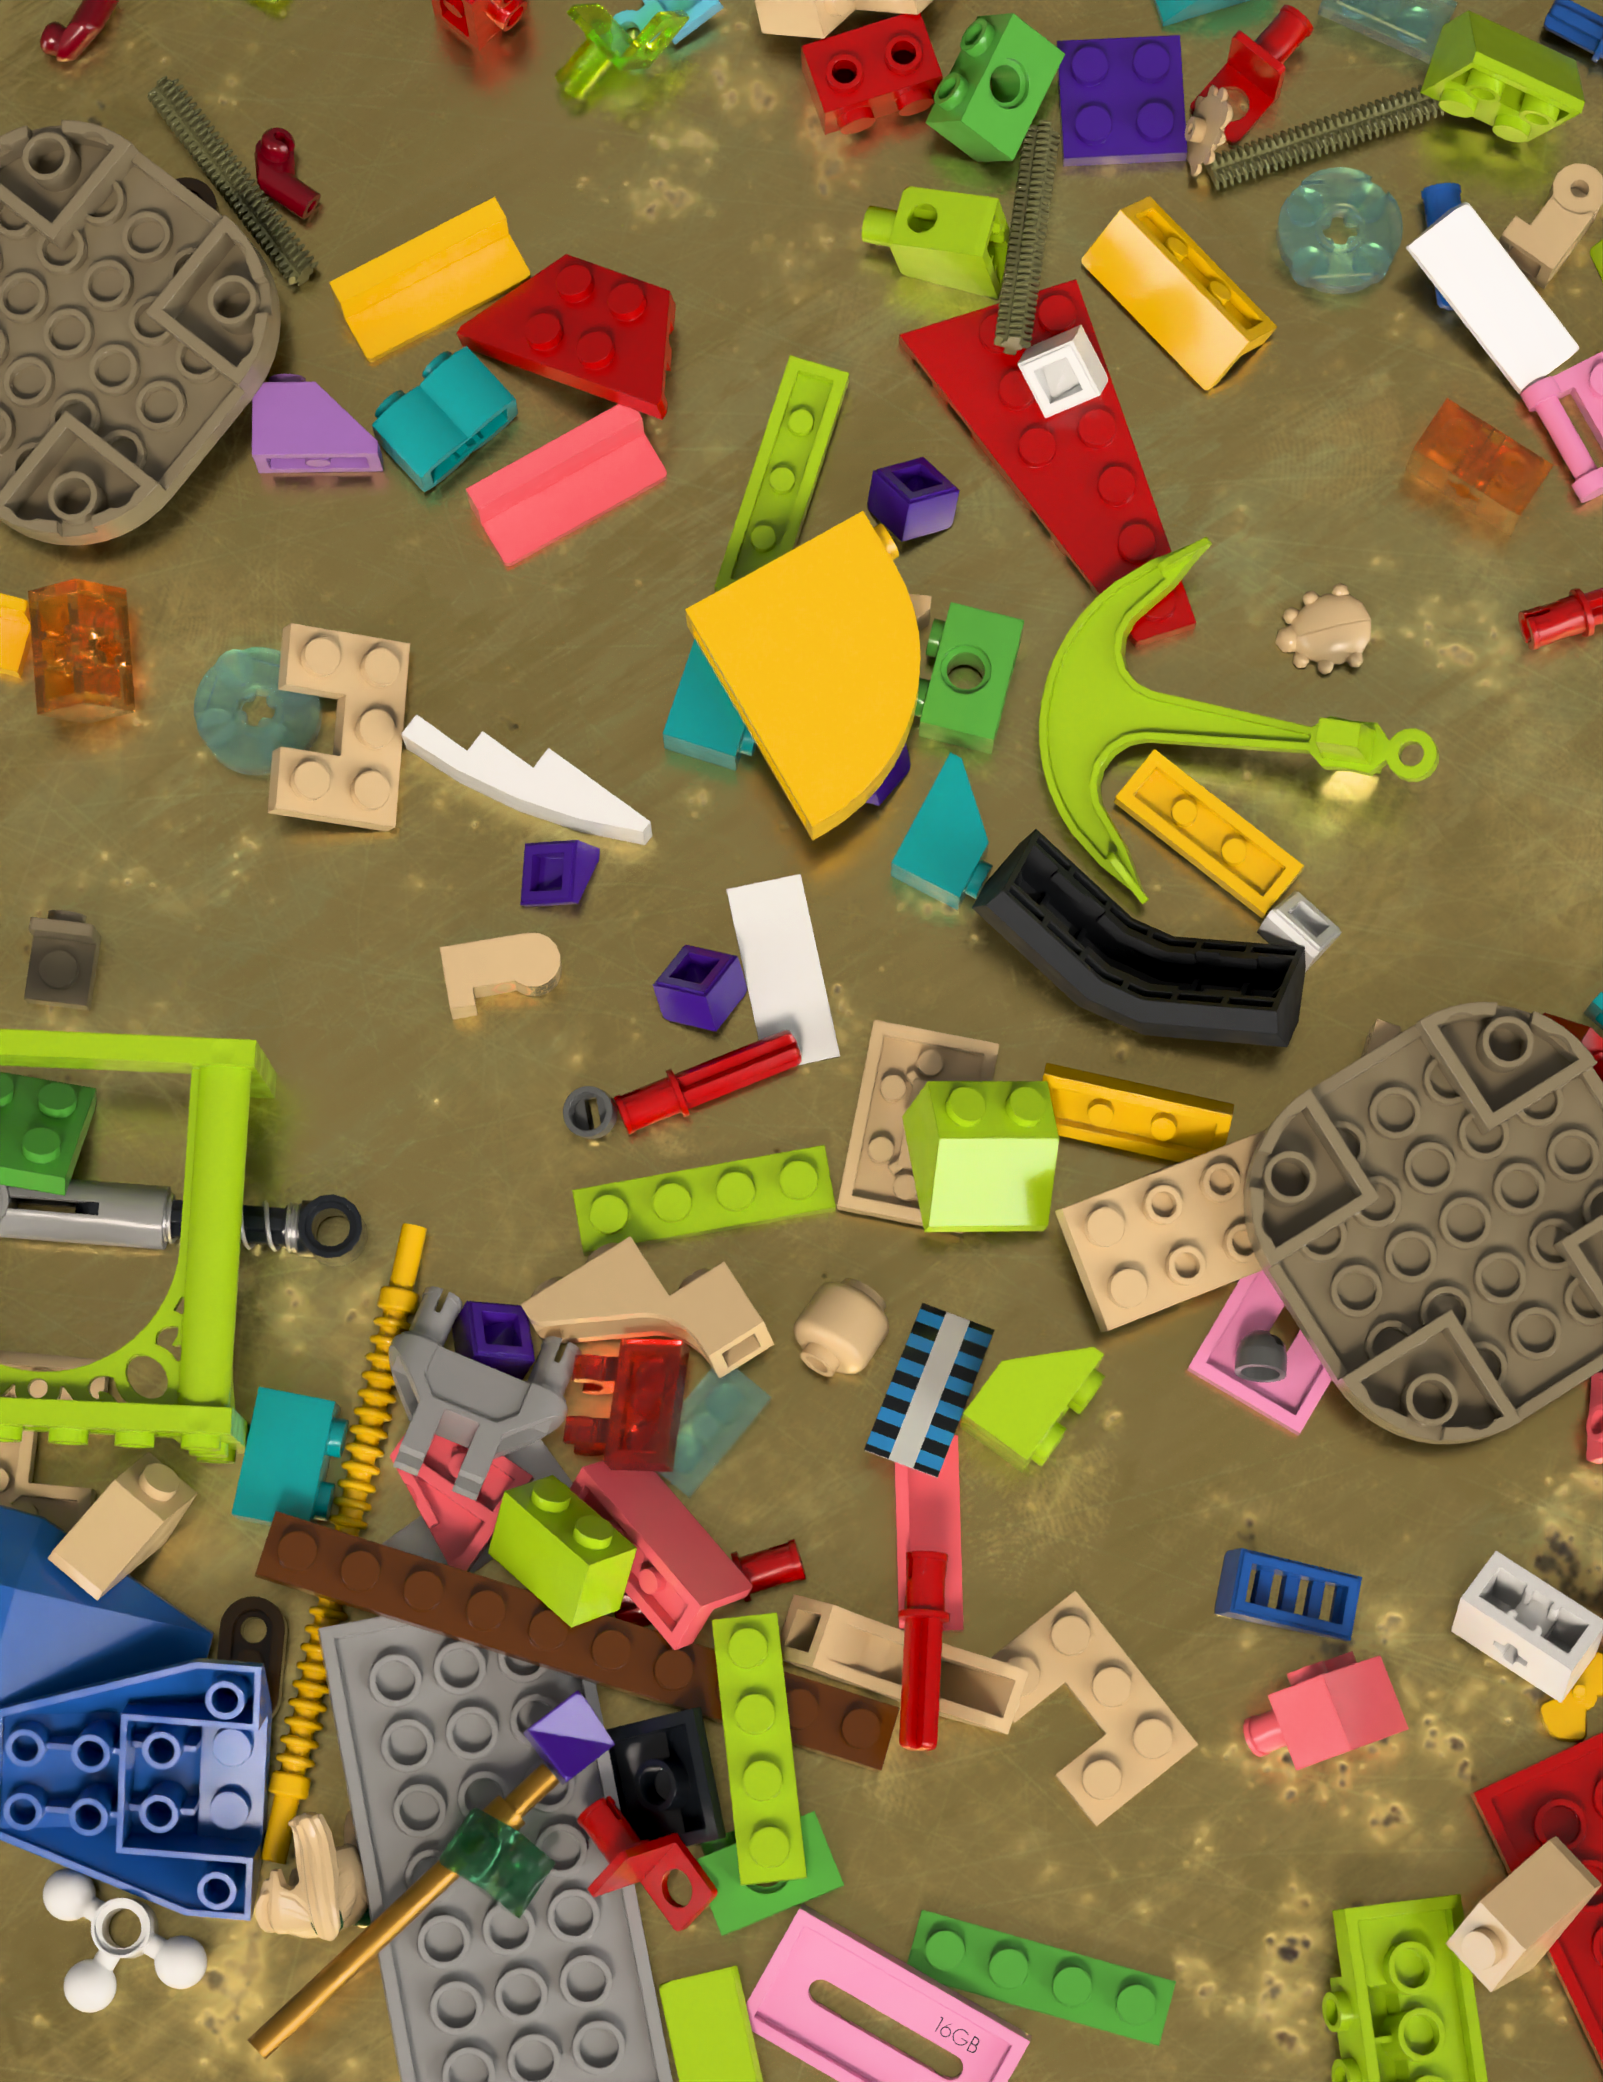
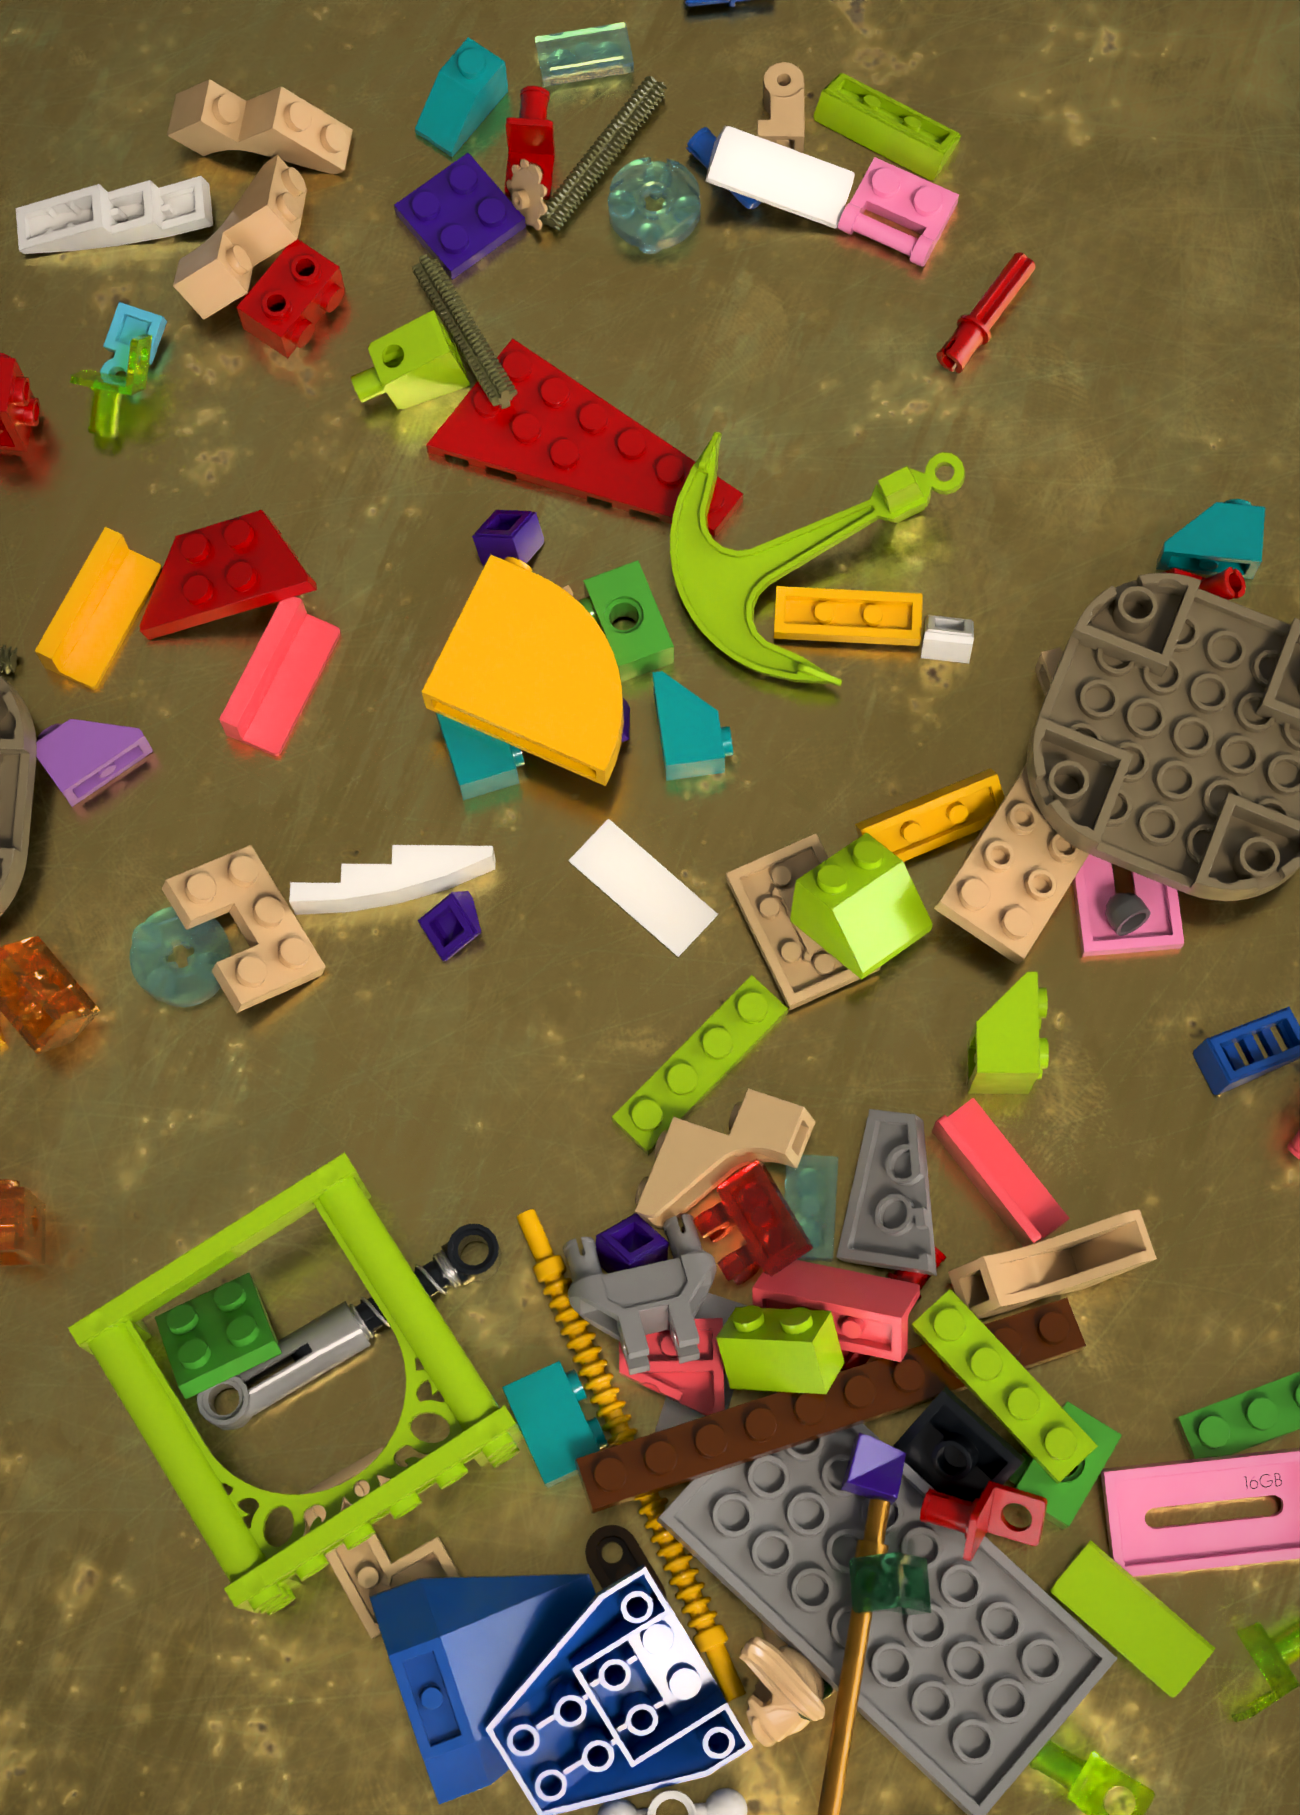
camera: 35 degrees left, 5 degrees down
dark tan bracket [24,910,101,1011] -> none
tan slope [48,1452,198,1601] -> none
teal brick [372,346,518,492] -> none
tan leg [440,932,562,1020] -> none
dark grey hinge [563,1086,618,1139] -> none
red axle [613,1030,802,1135] -> none
dark purple slope [653,944,747,1031] -> none
lime plate [715,355,850,592] -> none
tan head [793,1278,889,1377] -> none
sticker [864,1303,994,1478] -> none
red axle [898,1550,950,1751] -> none
bright green brick [925,13,1065,162] -> none
black piece [972,829,1306,1047] -> none
tan plate [991,1590,1198,1827] -> none
white slope [1017,325,1108,418] -> none
yellow panel [1081,196,1277,390] -> none
tan piece [1275,583,1371,675] -> none
clear orange brick [1405,398,1554,537] -> none
lime slope [1420,10,1585,143] -> none
none -> light grey wing [836,1109,937,1276]

